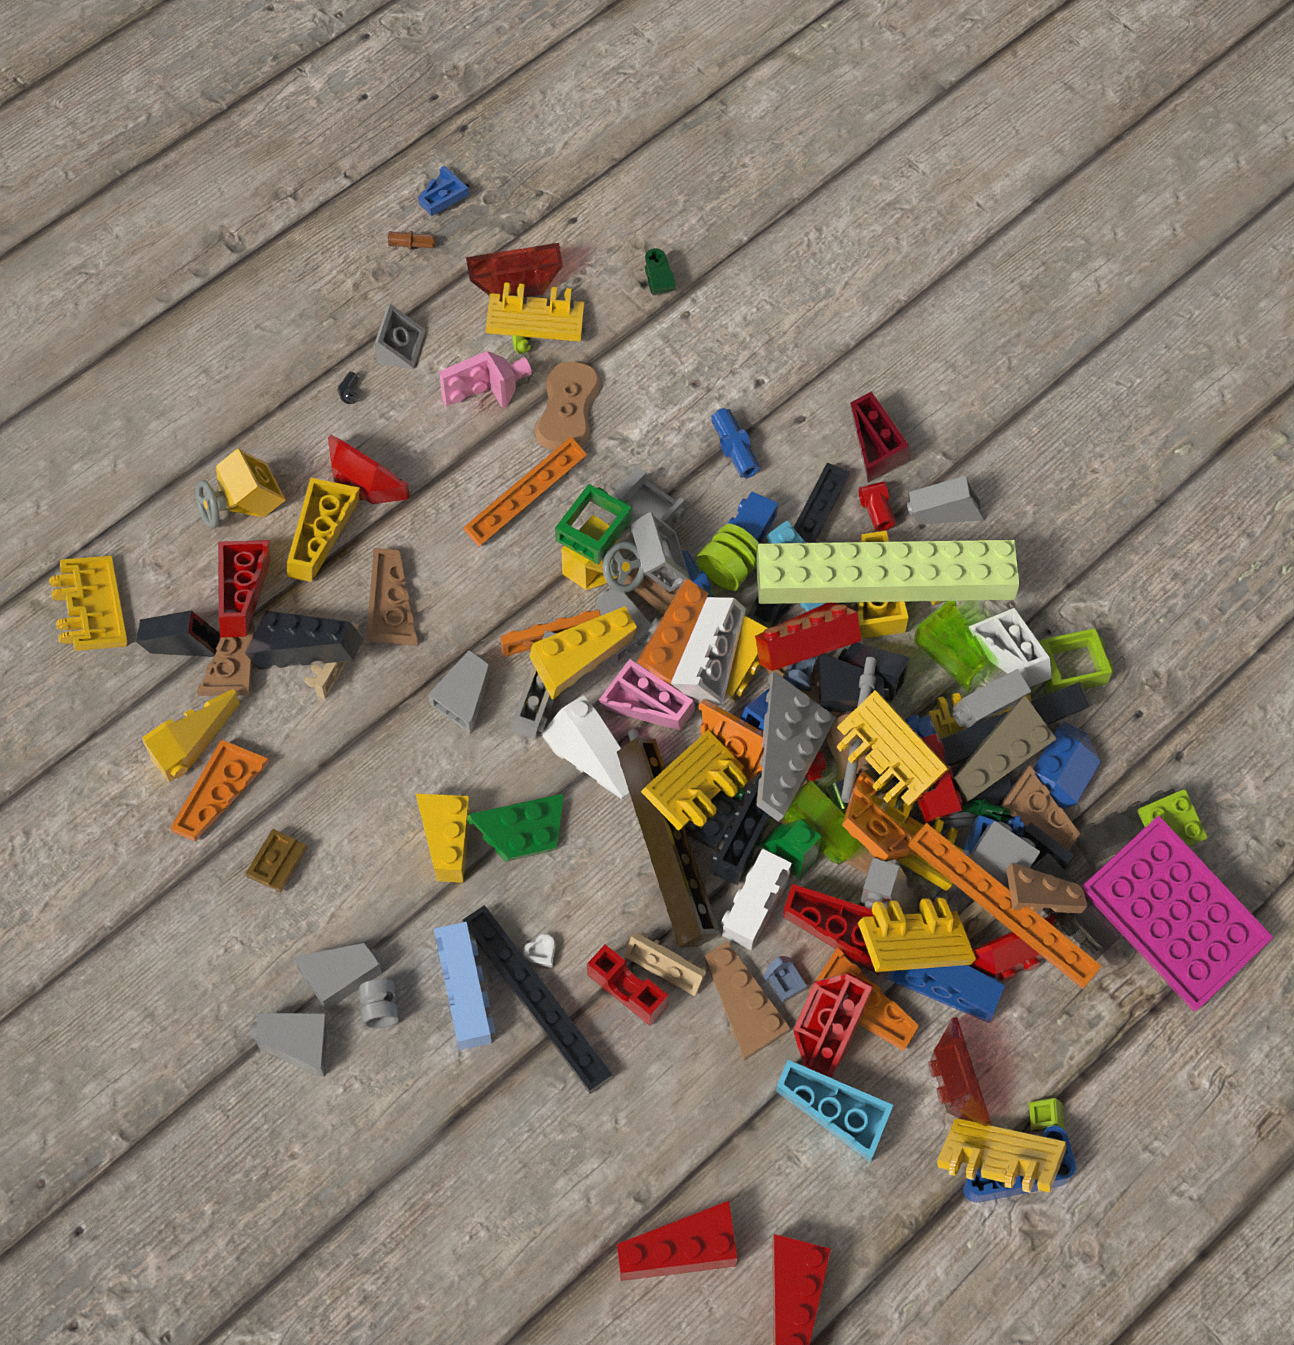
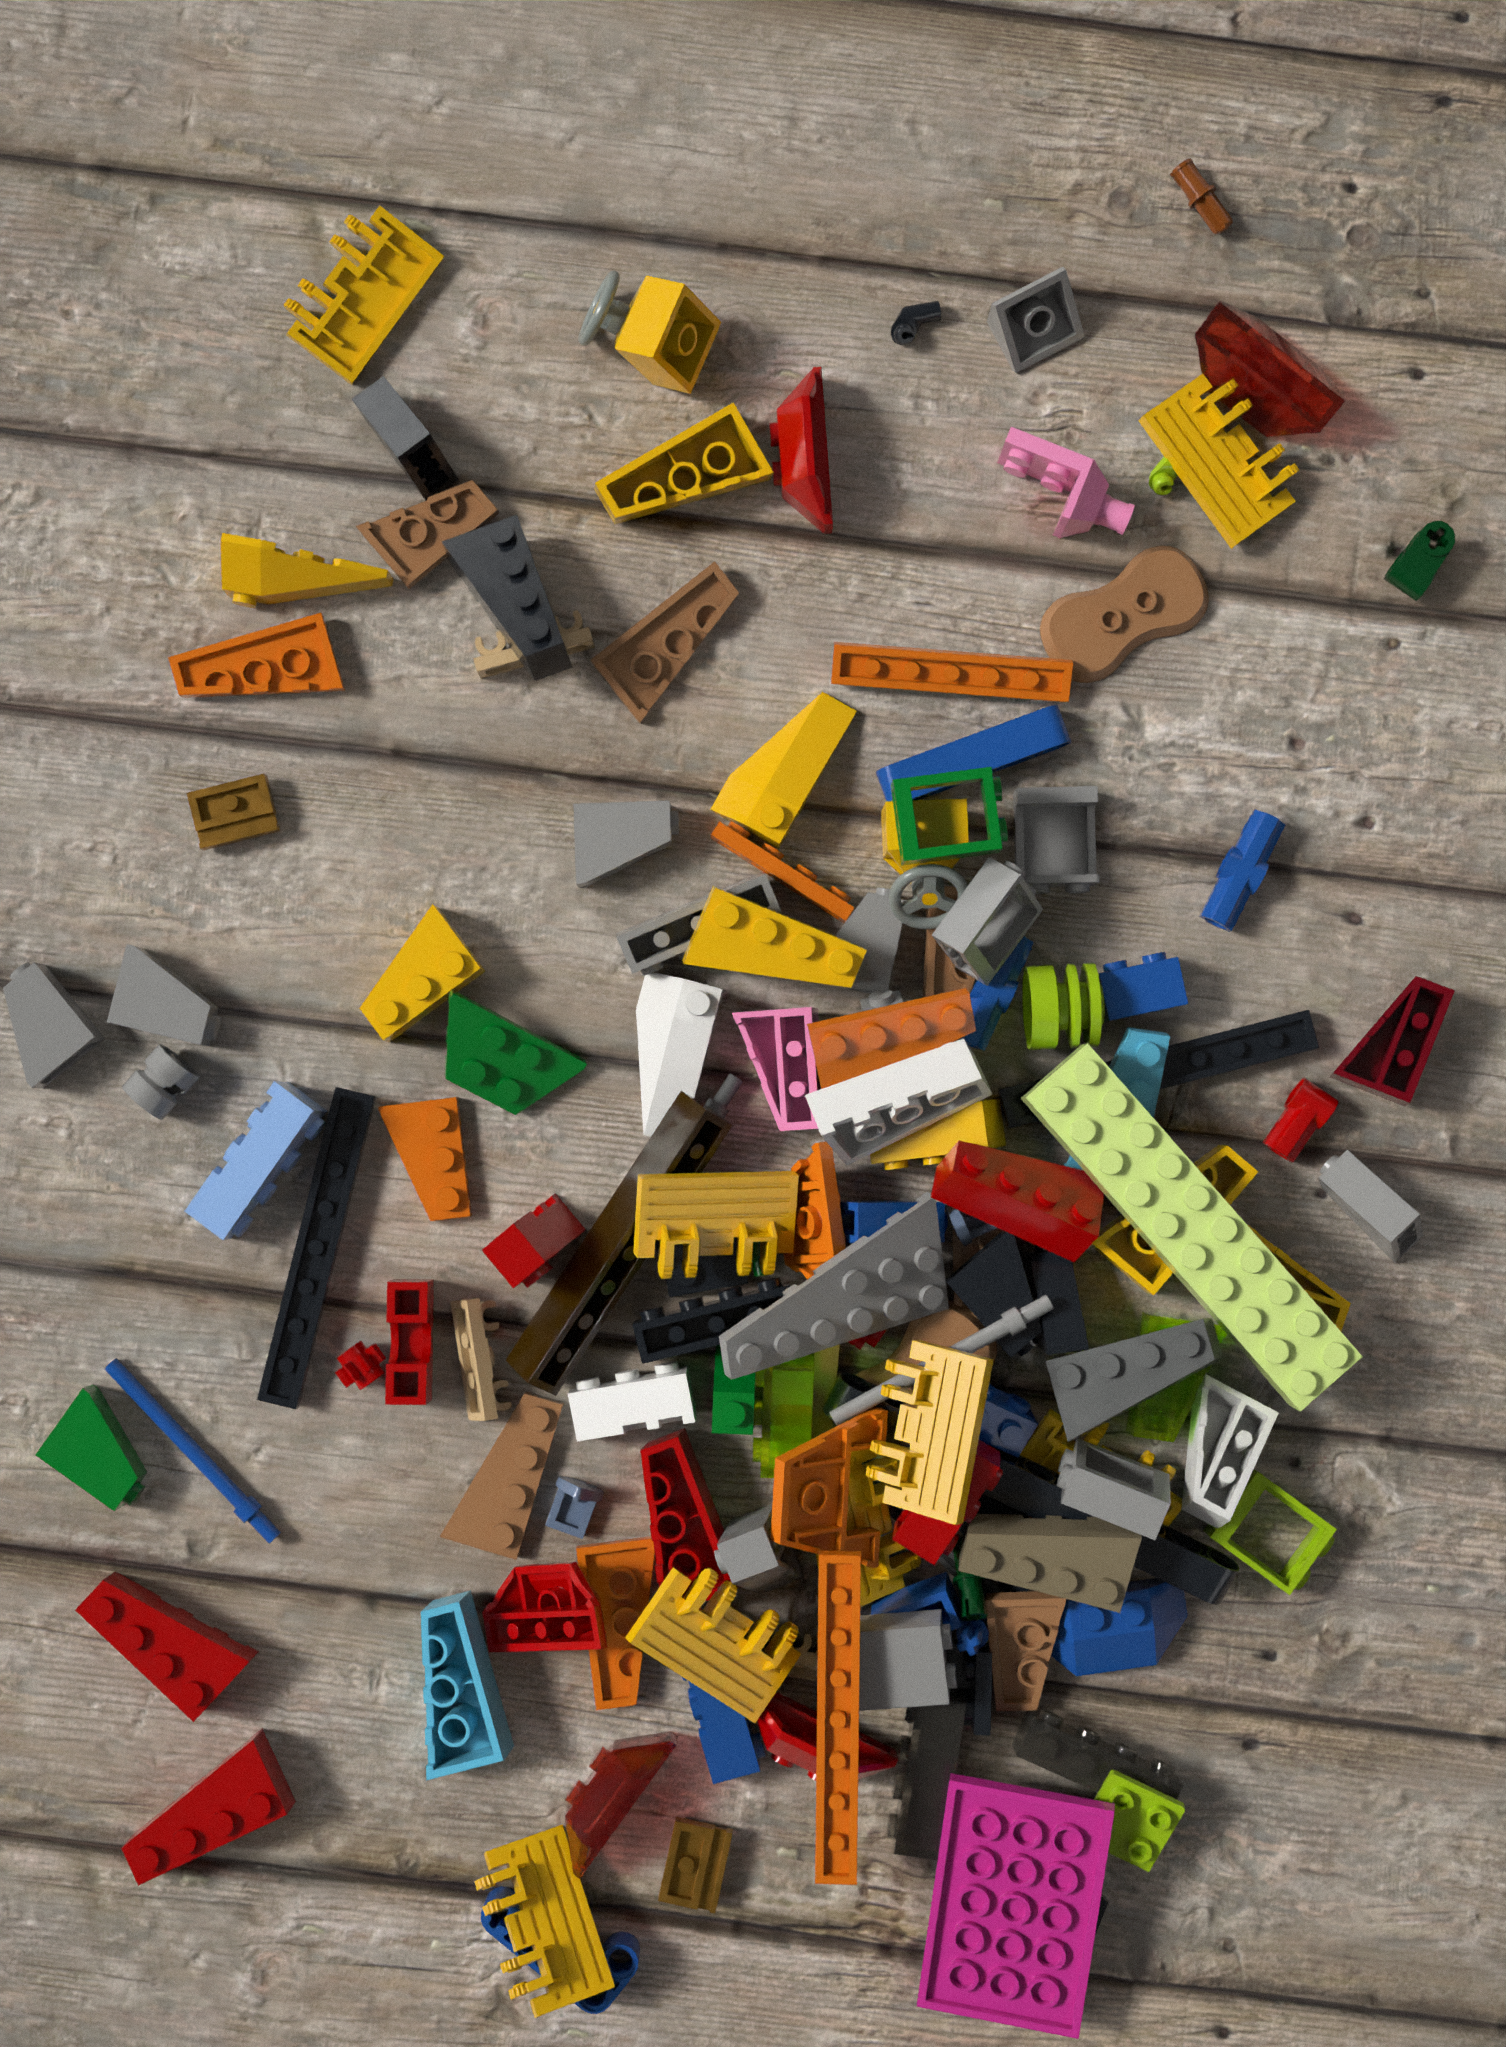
camera: 50 degrees right, 25 degrees up
red wedge [218,540,271,638] -> none
blue wing [418,166,470,216] -> none
white tile [523,934,556,968] -> none
medium nougat wing [1006,863,1087,913] -> none
lime slope [1029,1098,1065,1131] -> none
none -> green slope [35,1384,148,1511]
none -> blue bar [104,1358,281,1544]
none -> red gear [335,1341,386,1391]
none -> orange wing [377,1097,472,1221]
none -> red wedge [482,1193,586,1289]
none -> pearl gold plate [658,1816,733,1914]
none -> yellow wedge [710,692,857,849]
none -> blue beam [876,705,1072,801]
none -> dark grey wedge [1046,1318,1224,1442]

